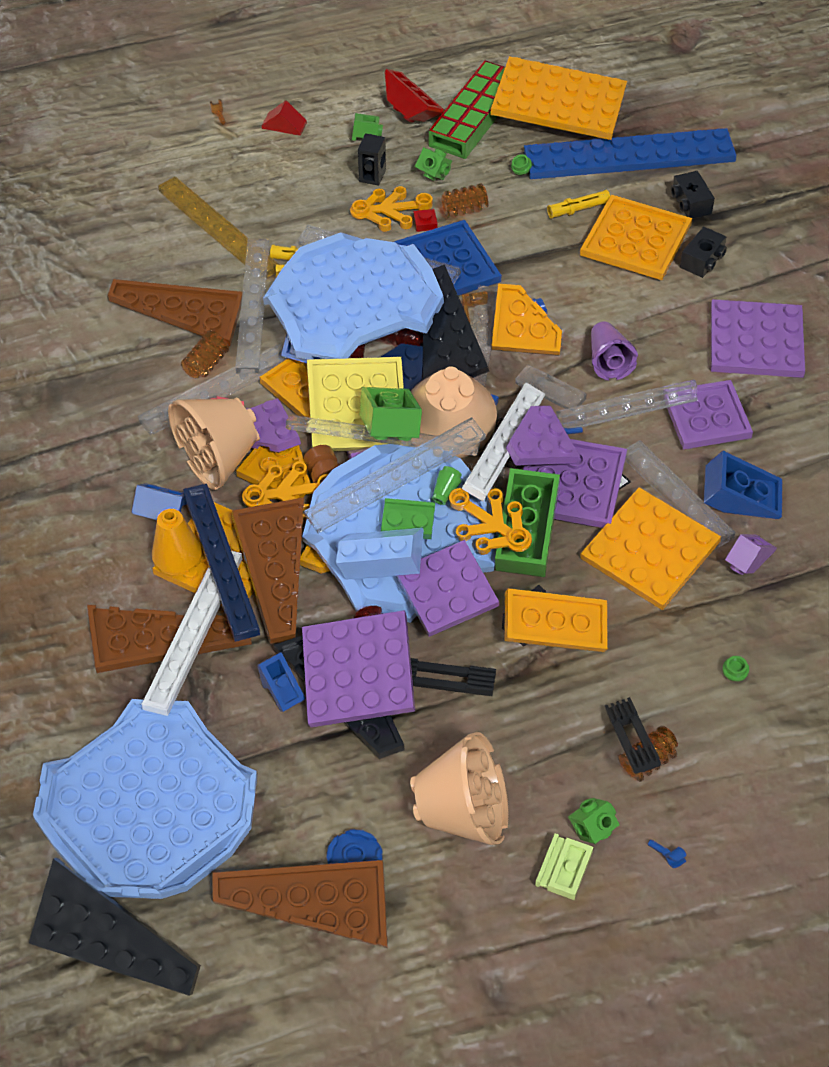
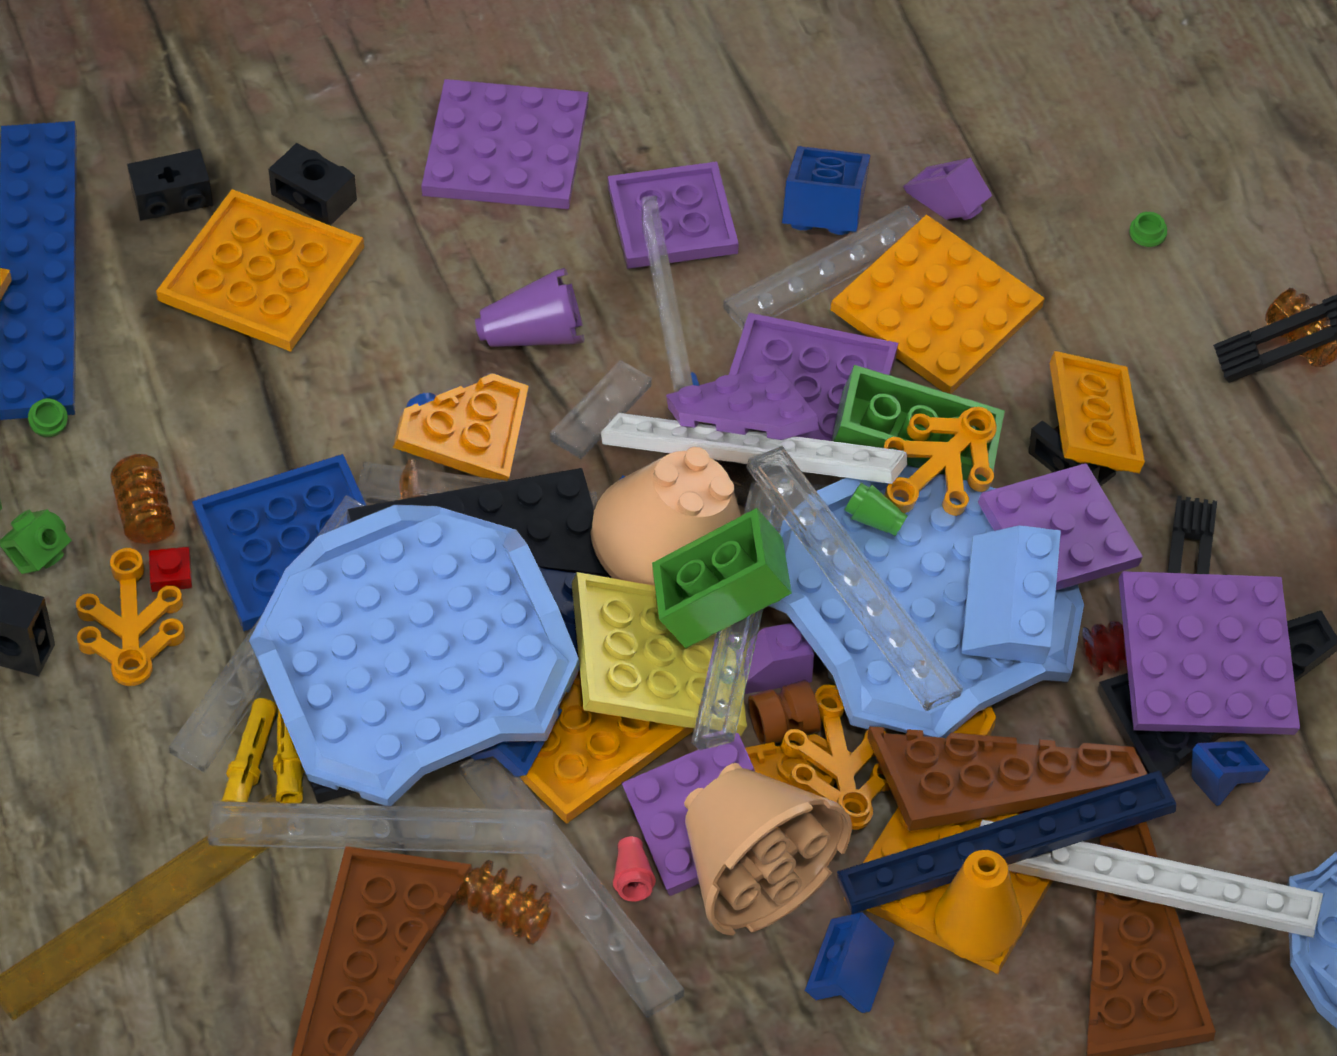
camera: 90 degrees left, 0 degrees up
bright green plate [381,498,435,539] -> none
yellow pin [547,190,610,219] -> none

